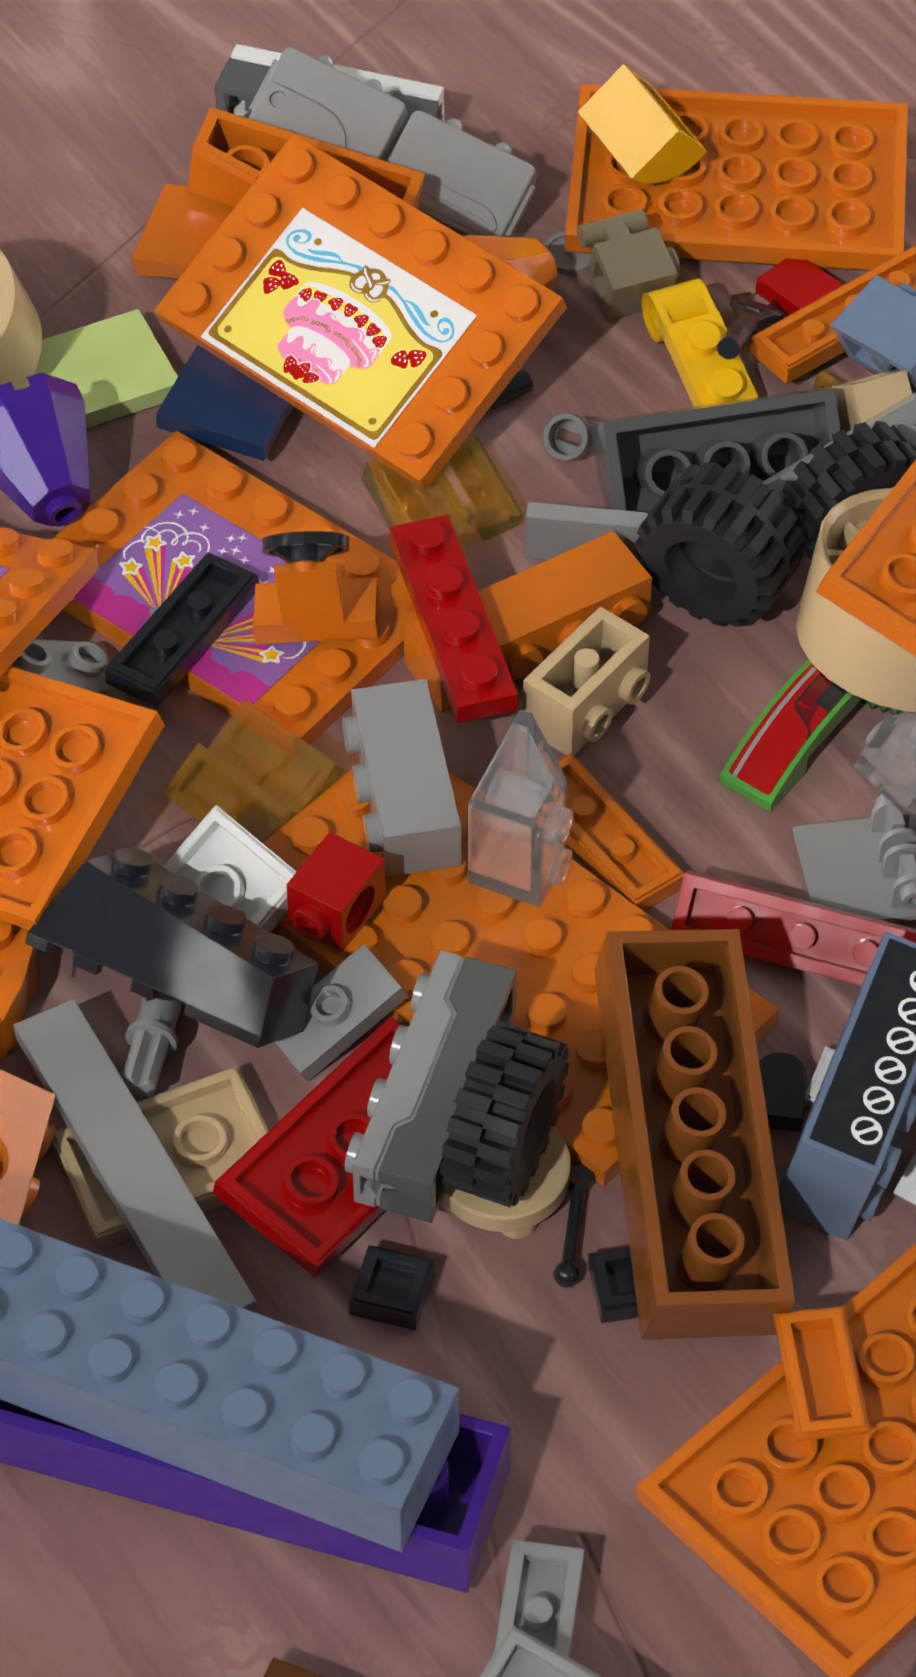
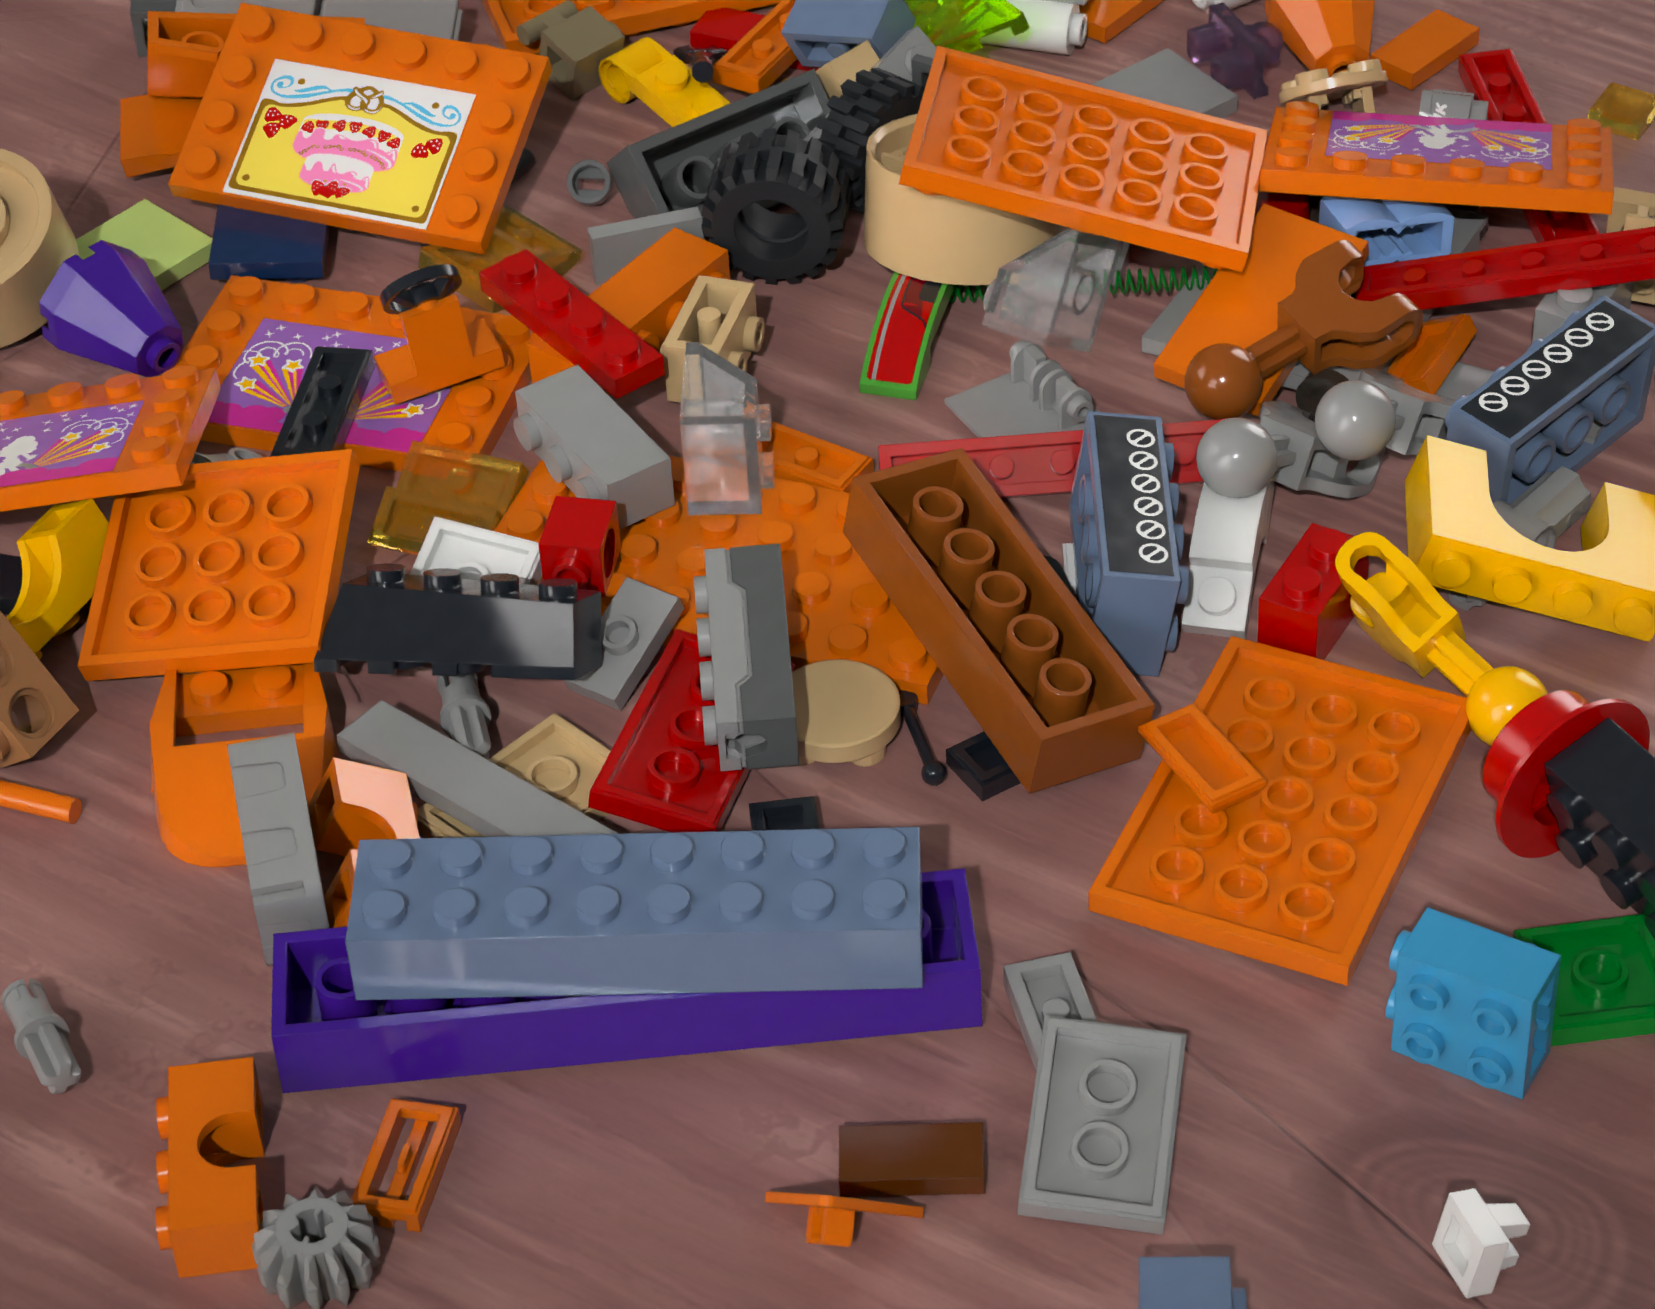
camera: 20 degrees left, 10 degrees down
black tyre [440,1022,569,1208] -> none

